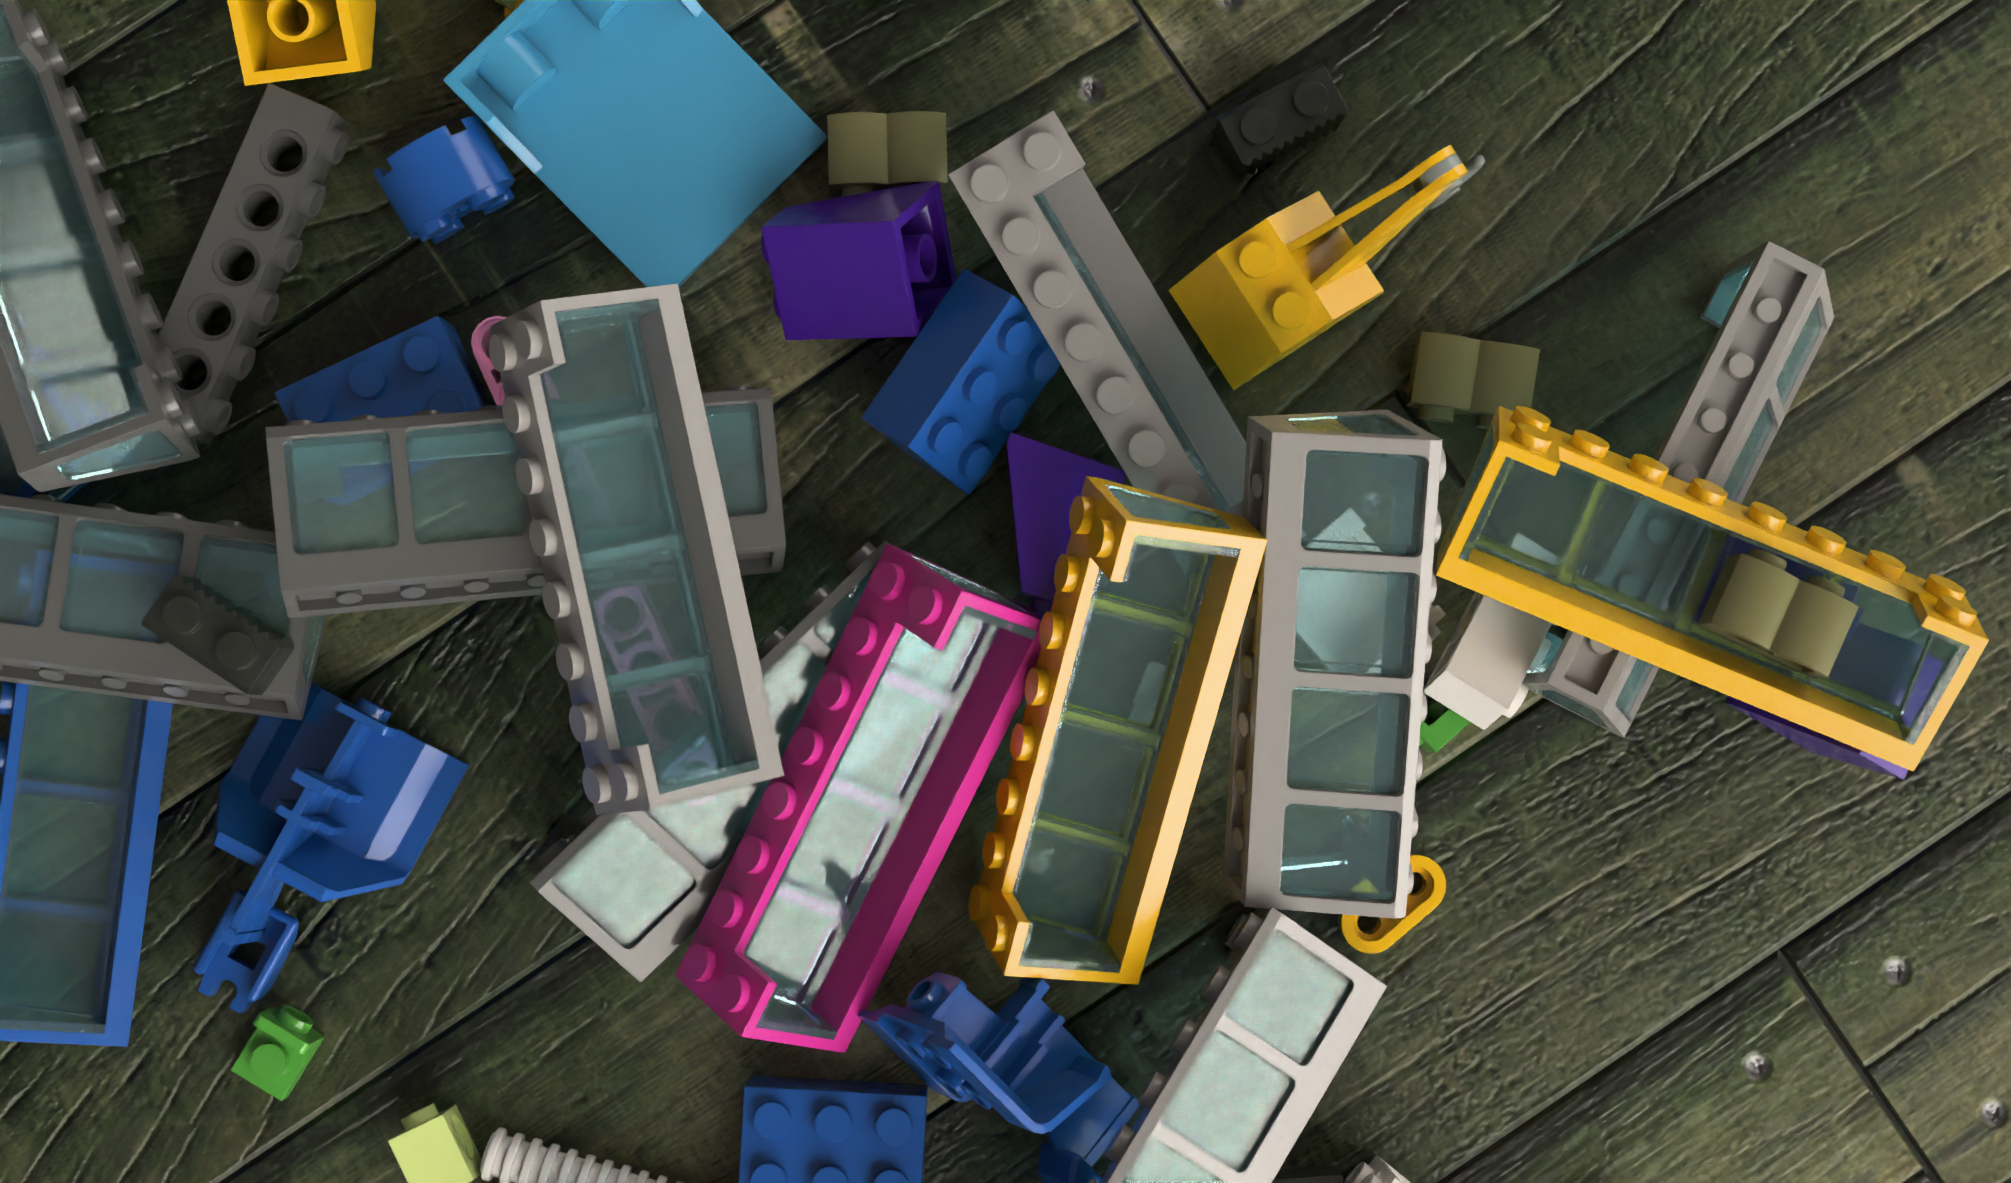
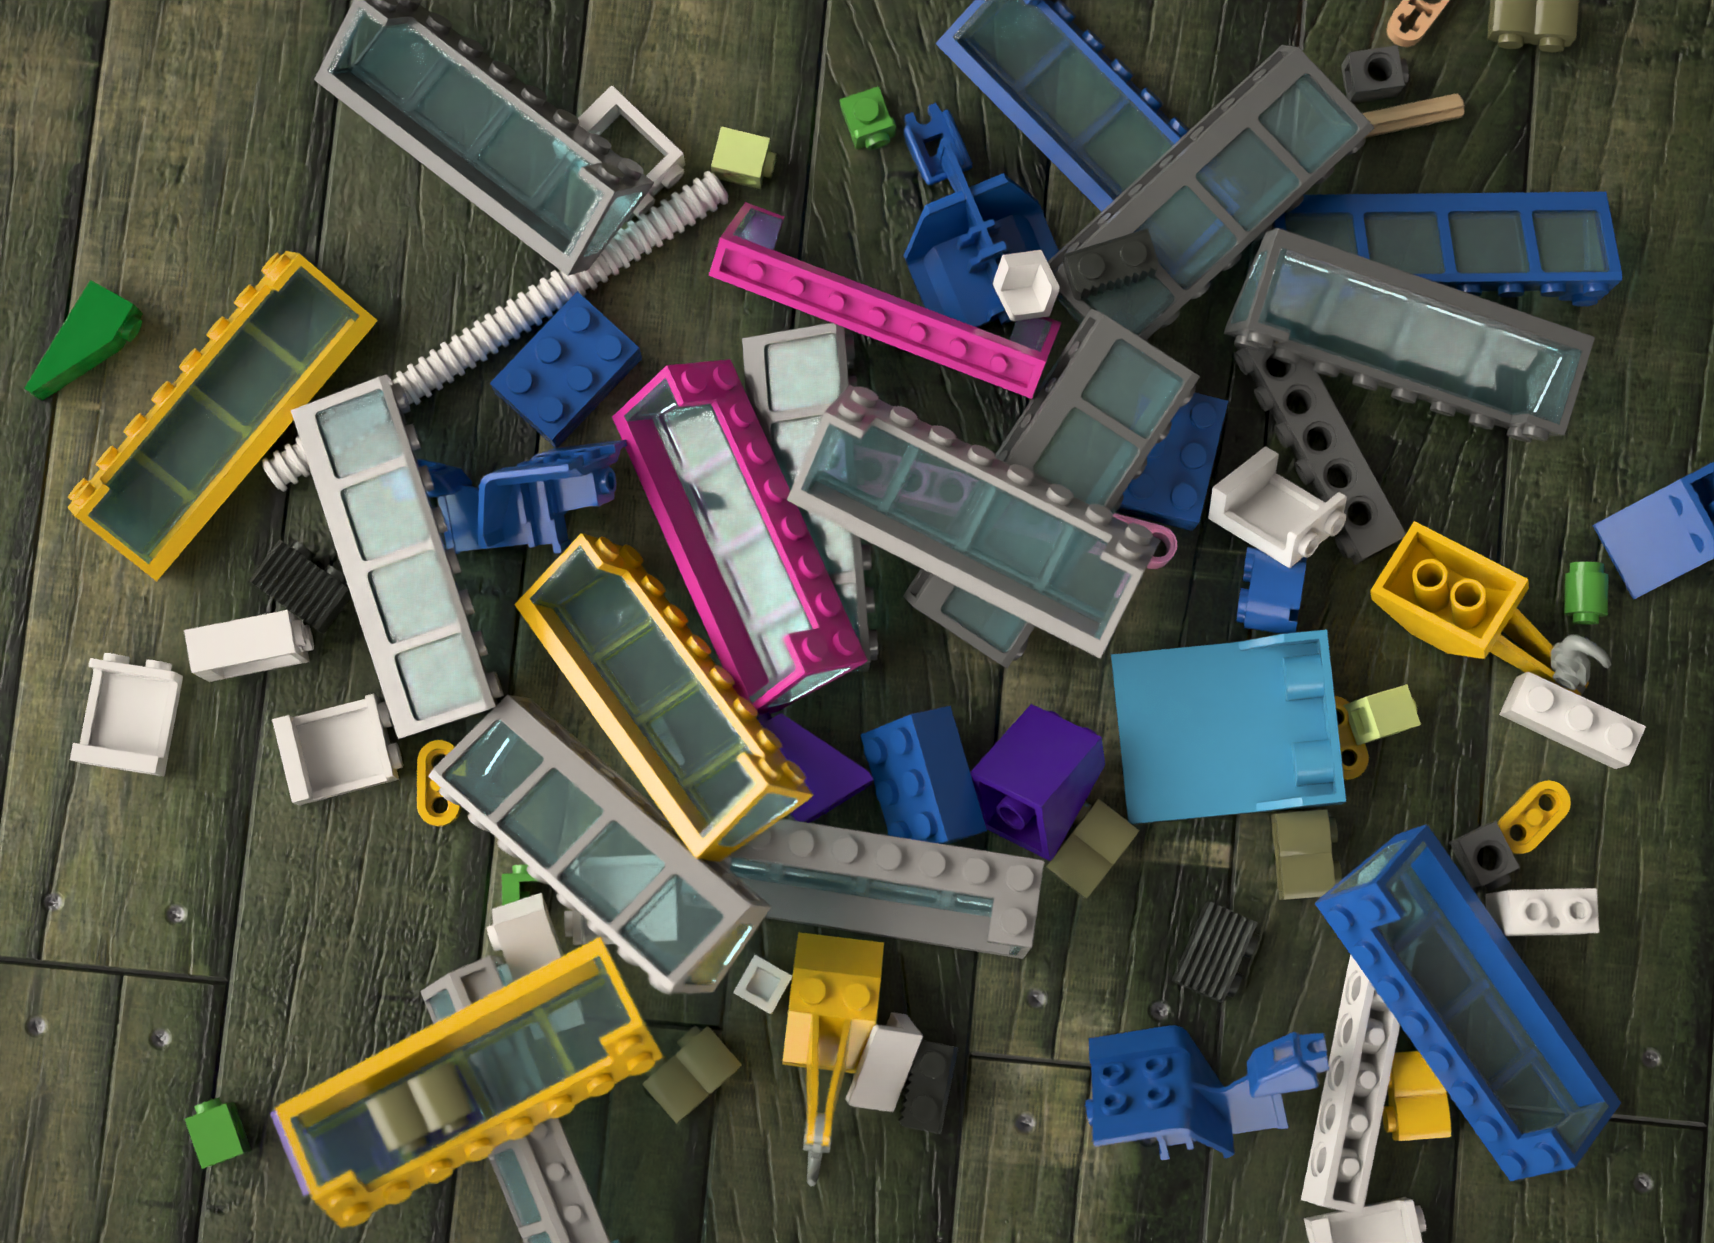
camera: 125 degrees right, 5 degrees down
none -> bright green brick [185,1097,252,1169]
none -> white panel [272,694,403,805]
none -> dark pink window [709,202,1062,399]
none -> white panel [733,955,793,1015]
none -> white panel [846,1012,923,1112]
none -> white panel [993,250,1059,321]
none -> white panel [1208,446,1347,568]

